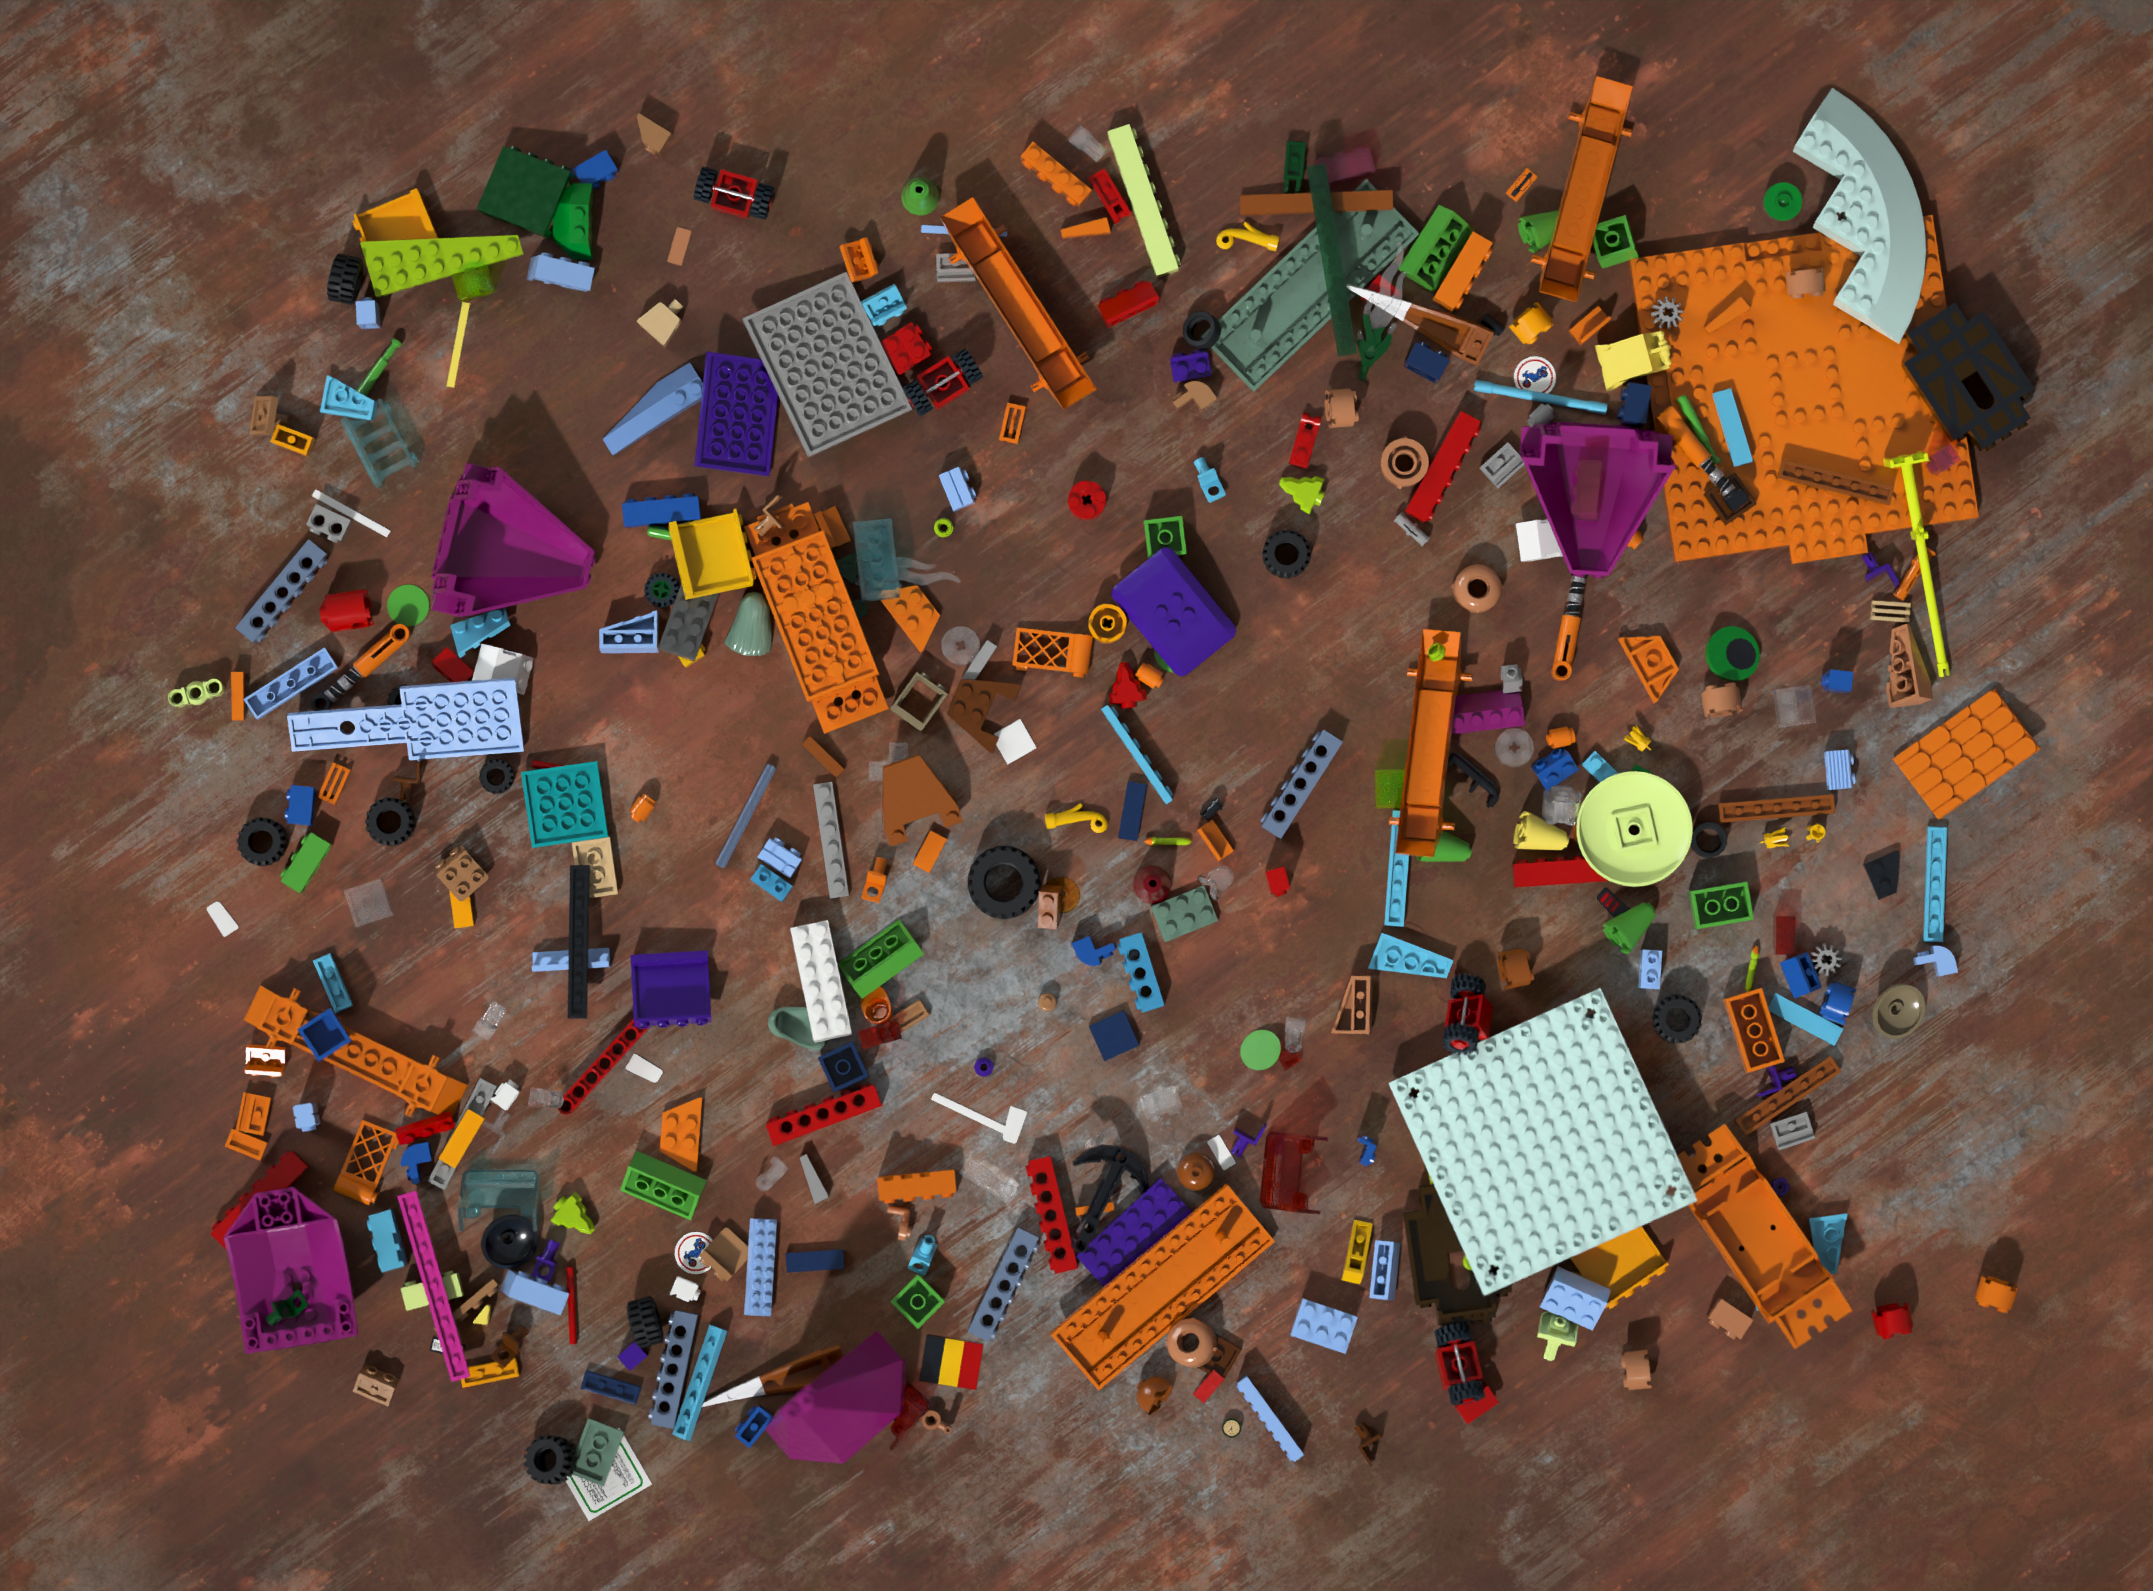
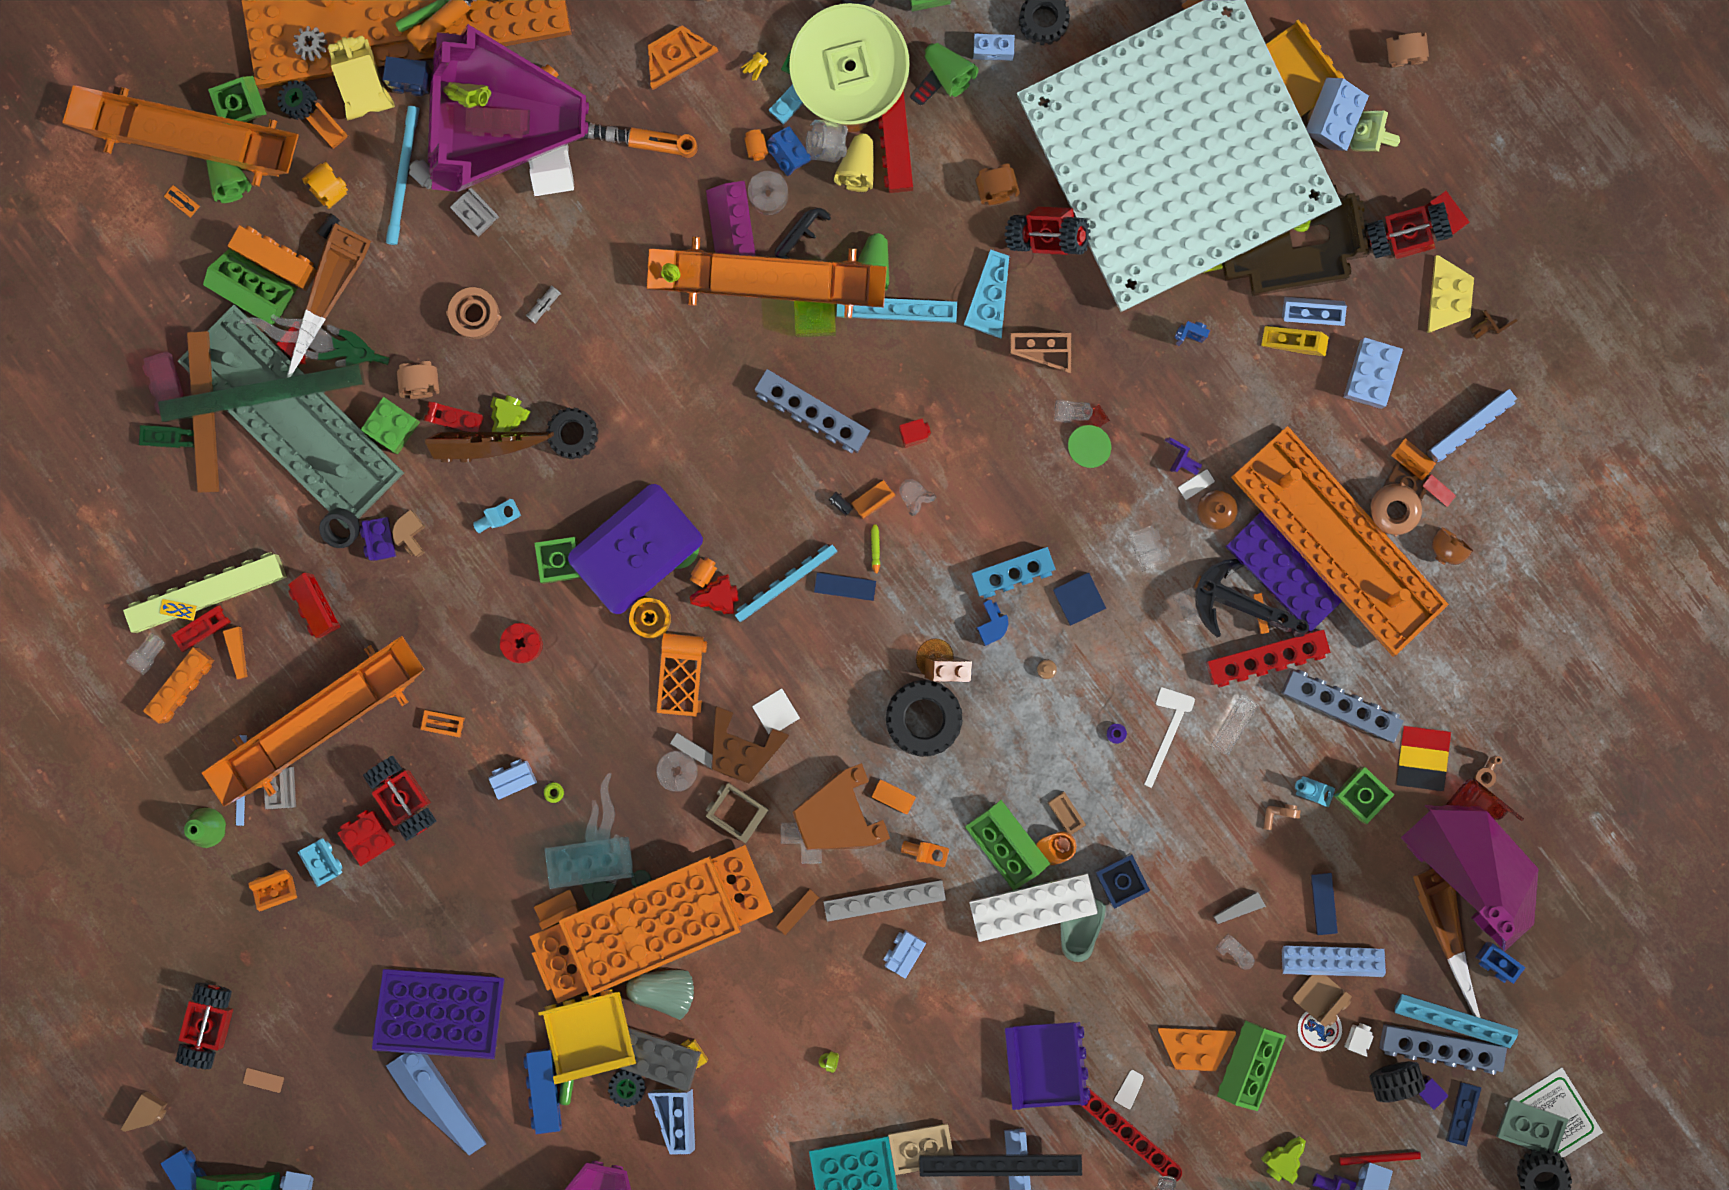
camera: 90 degrees left, 0 degrees up
orange brick [629,793,656,823] -> none
tan torso [637,299,683,347] -> none
sand blue axle [716,764,776,868] -> none
light grey plate [742,272,912,458] -> none
dark azure brick [750,864,794,902] -> none
medium nougat bracket [754,495,785,536] -> none
red brick [766,1082,882,1146] -> none
clear red brick [858,1020,902,1049] -> none
orange wing [876,585,940,653] -> none
orange wedge [877,1169,957,1204] -> none
yellow plant [1045,804,1108,833] -> none
dark red cone [1133,865,1171,904] -> none
sand green plate [1151,885,1218,942] -> none
yellow plant [1216,222,1280,251] -> none
tile [1222,1418,1241,1438] -> none
clear red windscreen [1260,1131,1328,1214] -> none
dark blue brick [1403,342,1450,385] -> none
red brick [1404,411,1482,523] -> none
nougat piece [1451,564,1504,613] -> none
light grey window [1501,664,1522,694] -> none
white sticker [1514,356,1556,394] -> none
none -> yellow sticker [160,599,197,621]
none -> black wheel [277,80,317,120]
none -> bright green brick [361,397,420,454]
none -> reddish brown wedge [425,432,554,462]
none -> lime rock [443,82,491,108]
none -> lime tile [818,1051,839,1073]
none -> orange panel [1391,438,1436,480]
none -> light yellow wing [1427,255,1474,333]

